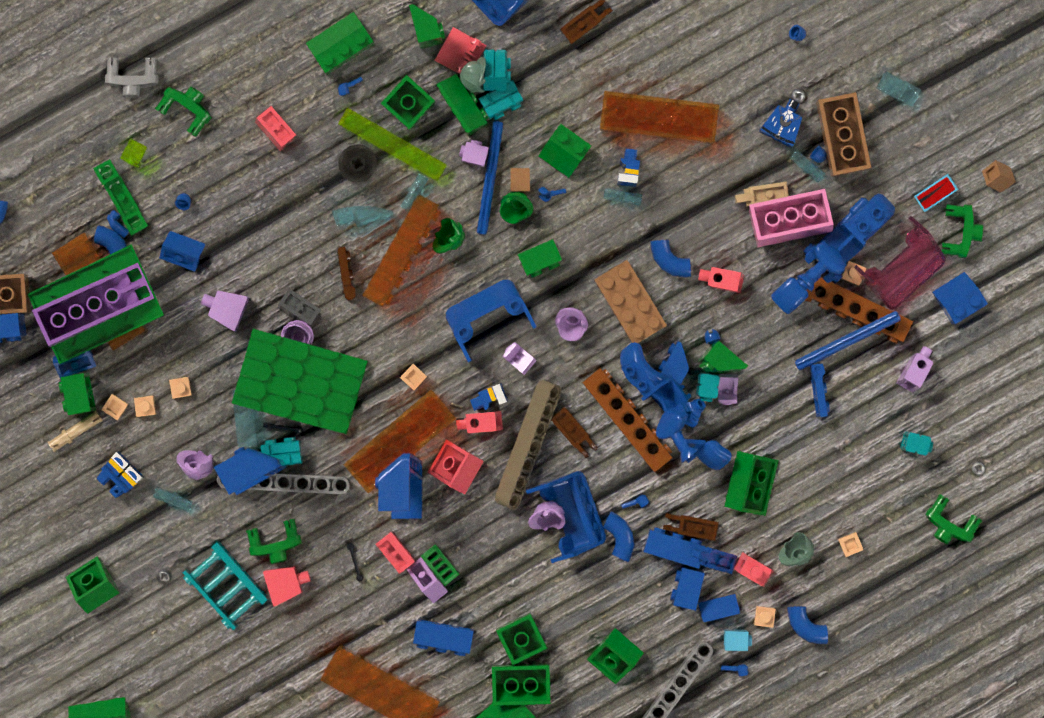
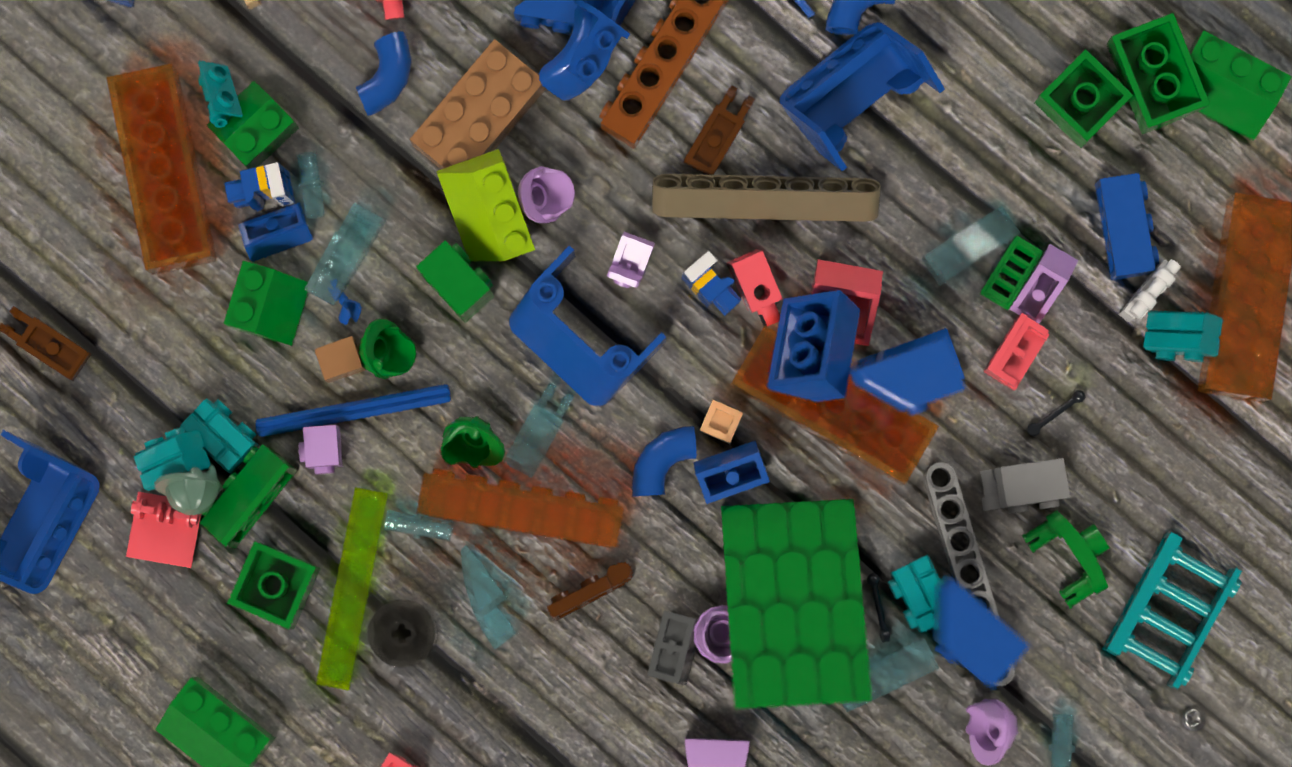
camera: 105 degrees left, 5 degrees down
coral torso [263,566,311,607] -> none
blue hand [338,77,363,96] -> none
green slope [409,4,445,49] -> none
lavender piece [528,501,565,531] -> none
none -> teal hinge [198,60,243,128]
none -> green slope [206,81,299,169]
none -> blue slope [238,202,313,261]
none -> clear light blue slope [304,203,387,306]
none -> lime slope [436,149,535,261]
none -> clear light blue hinge [503,383,574,478]
none -> blue cylinder [632,426,697,497]
none -> blue brick [693,440,770,504]
none -> blue slope [767,290,860,402]
none -> clear light blue slope [921,206,1021,286]
none -> light grey hinge [980,458,1070,514]
none -> white plate [1118,259,1181,322]
none -> teal brick [1143,311,1223,362]

